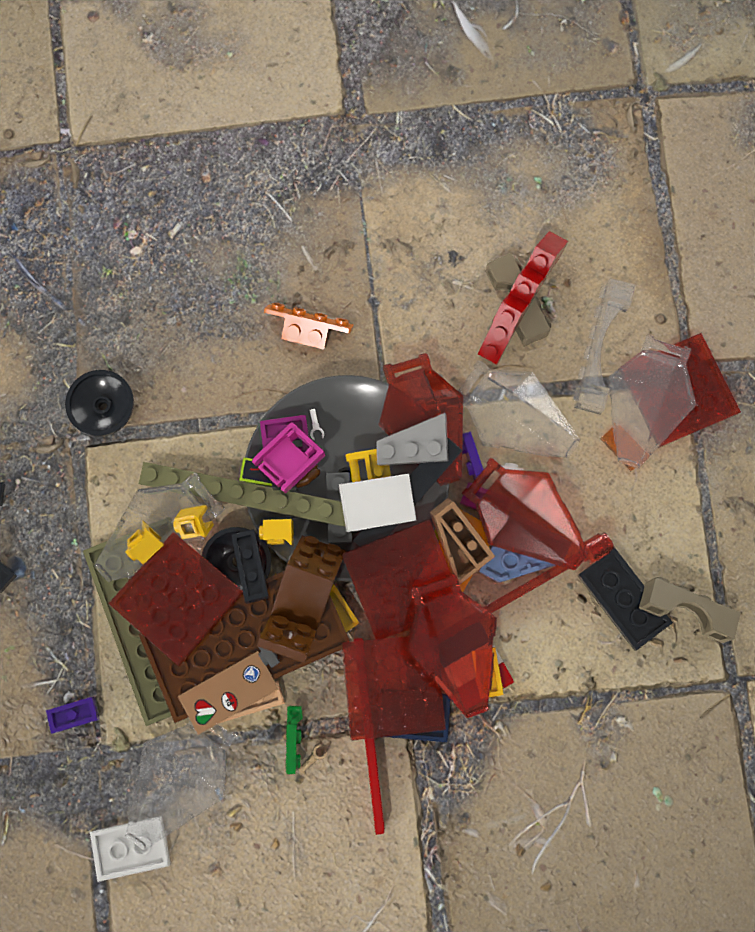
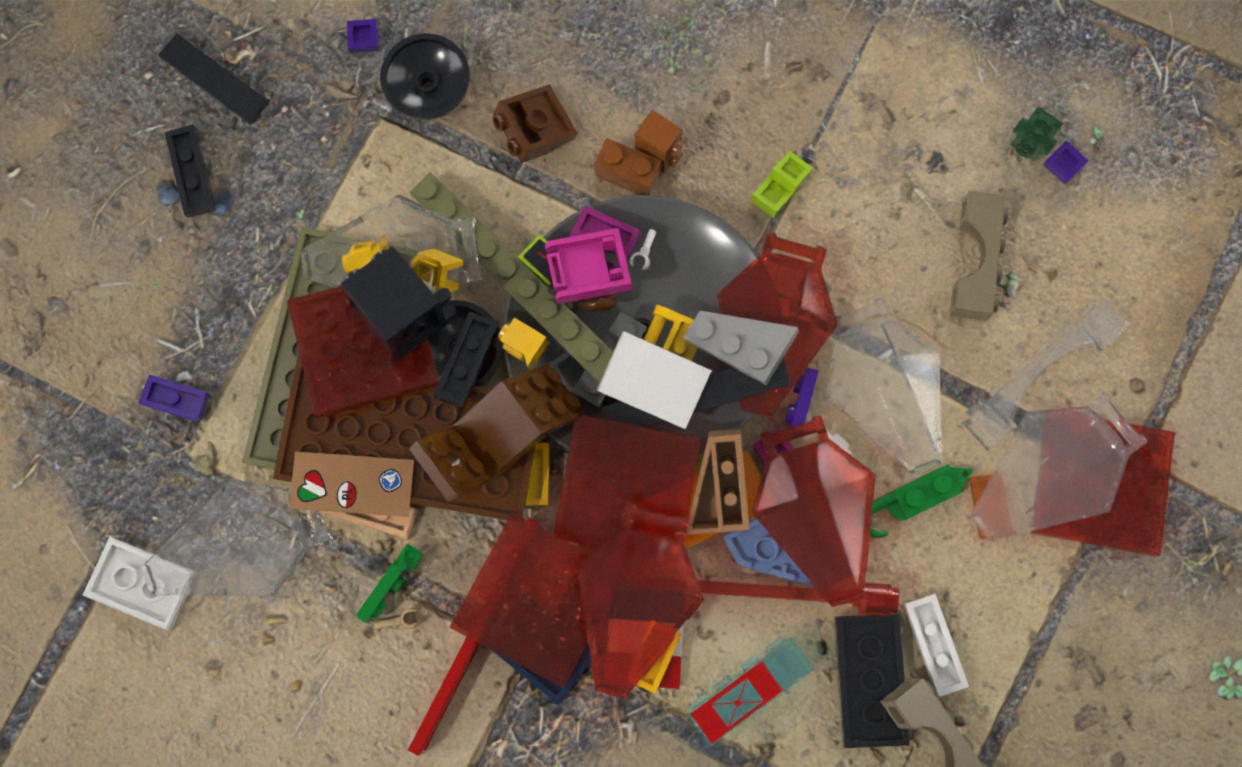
camera: 40 degrees right, 0 degrees up
dark grey plate [258,647,281,668] -> none
bracket [264,303,354,349] -> none
red arch [478,231,568,365] -> none
none -> black container [340,246,457,363]
none -> dark purple plate [347,19,379,53]
none -> reddish brown plate [493,84,578,163]
none -> dark orange brick [594,138,662,196]
none -> dark orange brick [635,110,684,174]
none -> clear light blue brick [686,636,815,747]
none -> lime slope [750,151,813,218]
none -> green plate [859,464,973,538]
none -> white plate [903,594,969,697]
none -> clear green brick [1010,106,1063,161]
none -> dark purple plate [1043,140,1089,185]

